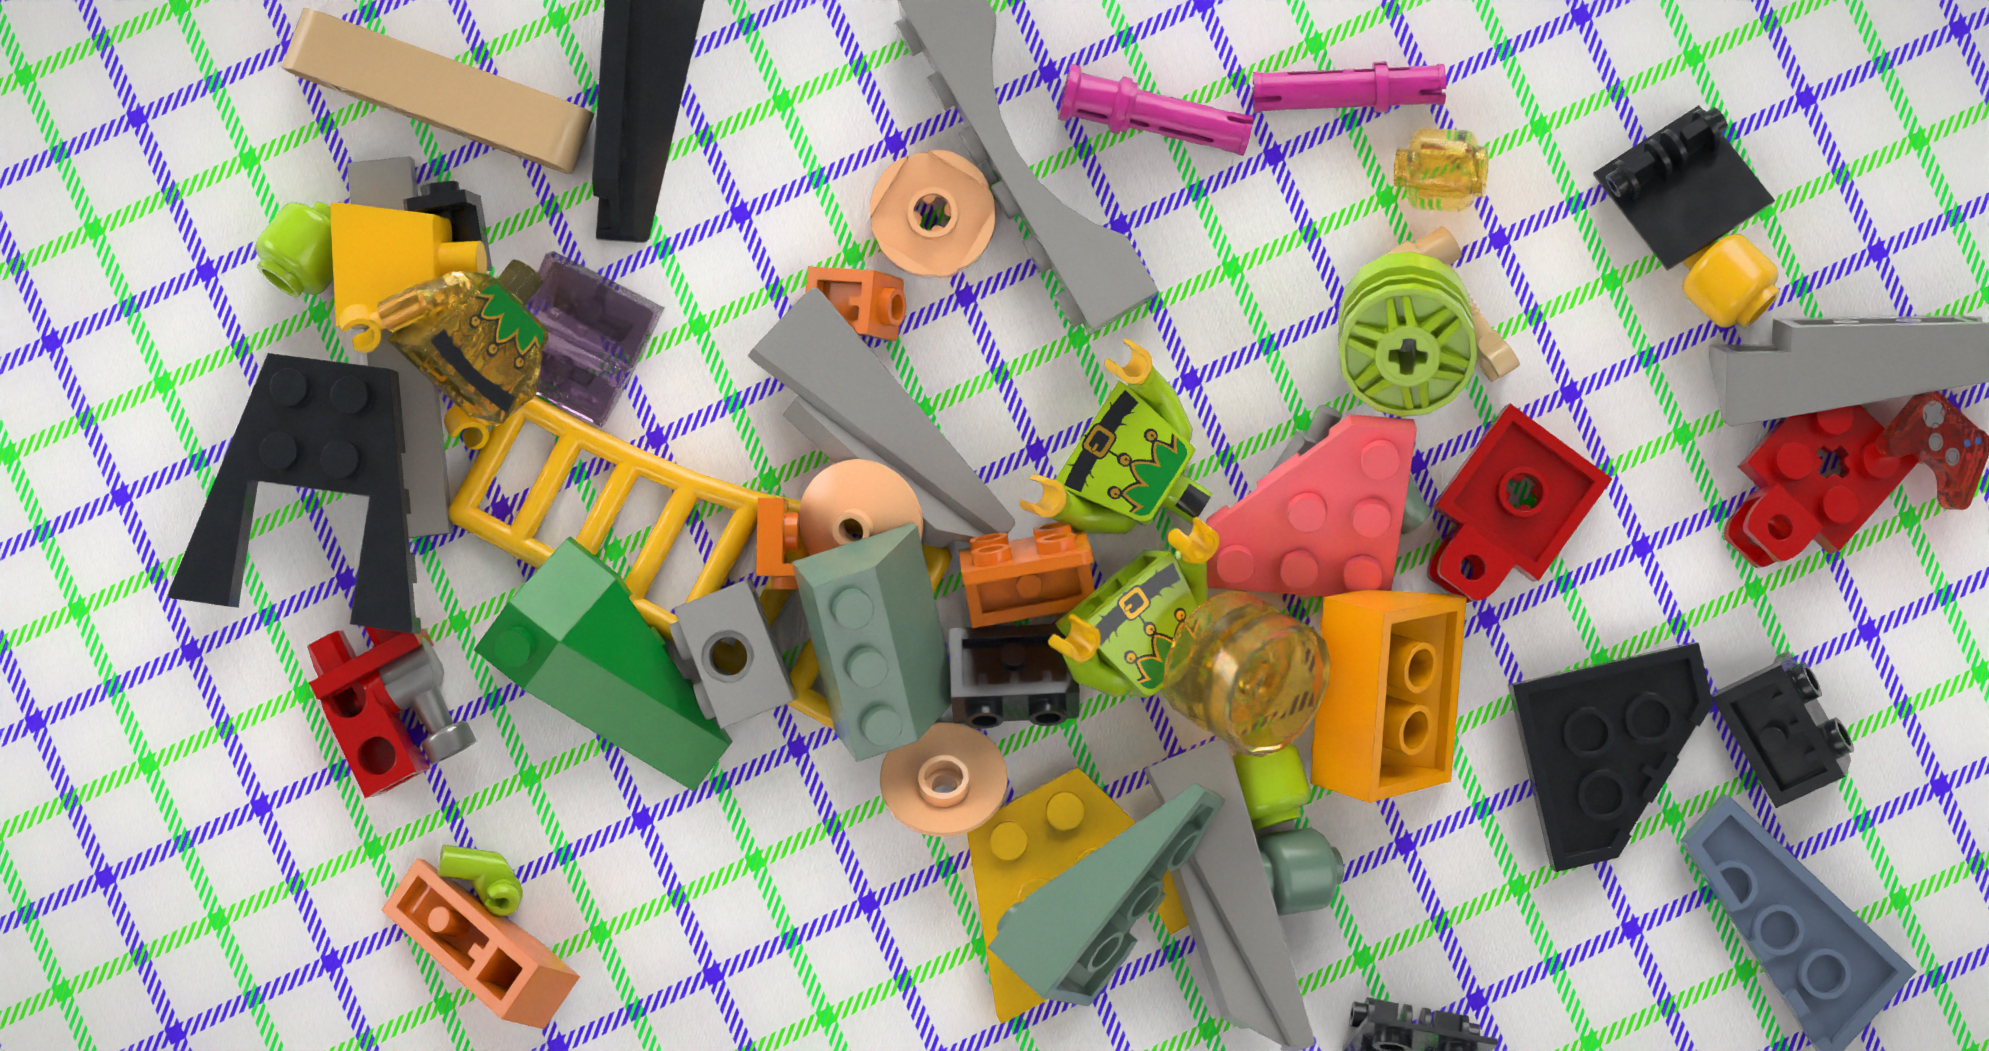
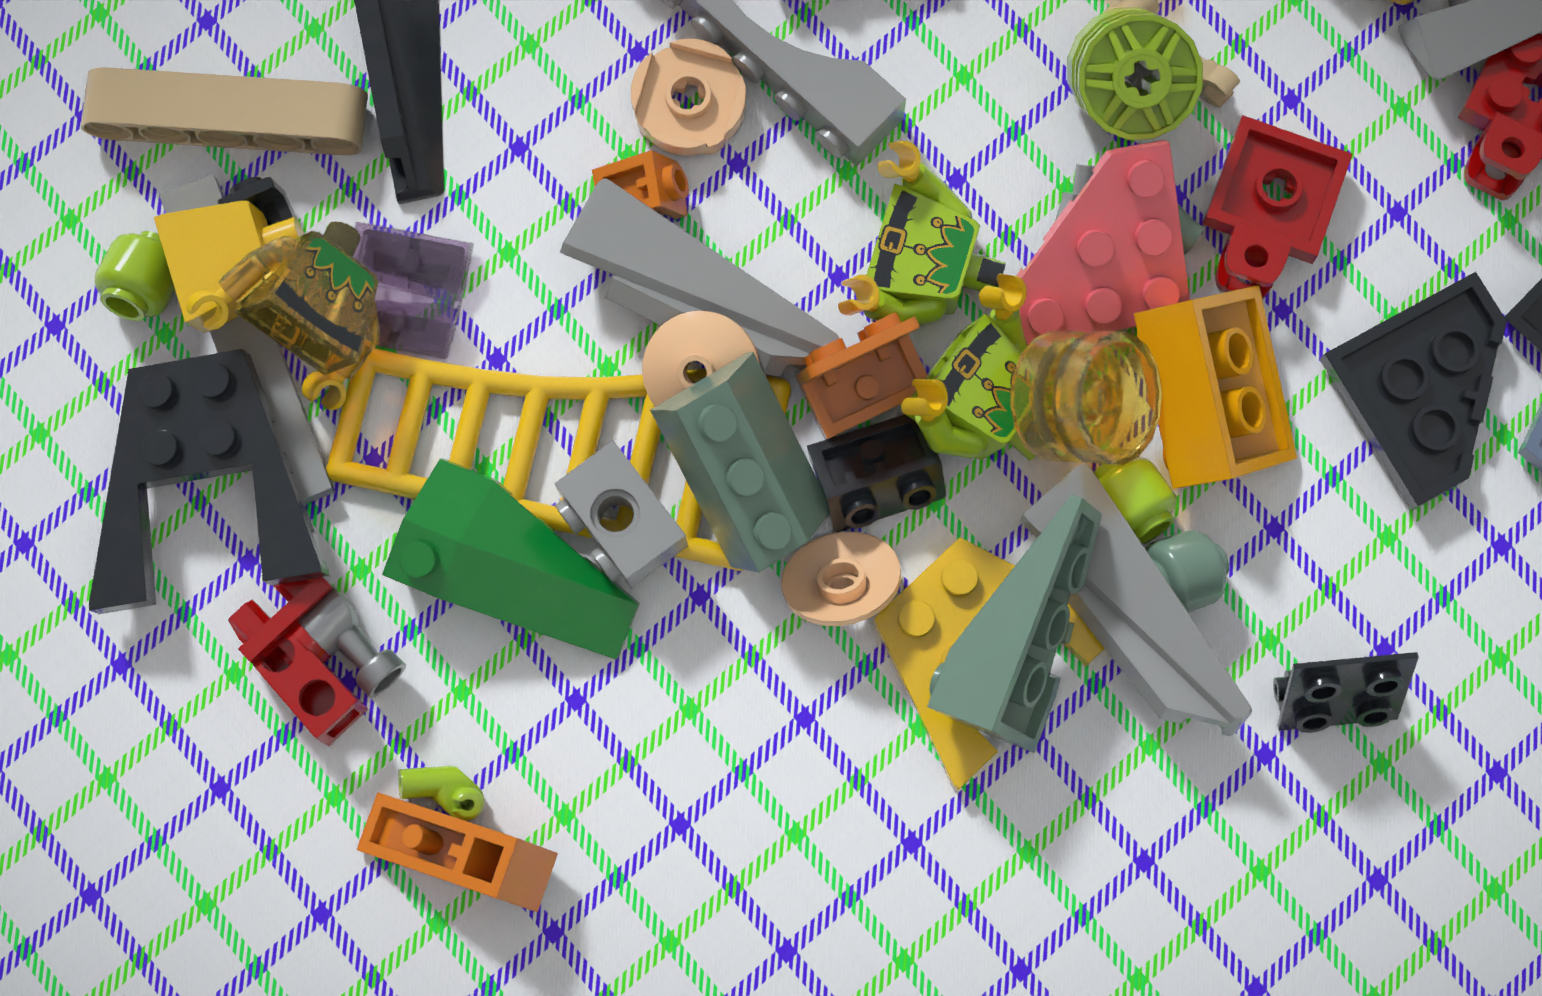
camera: 10 degrees left, 10 degrees down
orange bracket [756,498,800,590] -> none

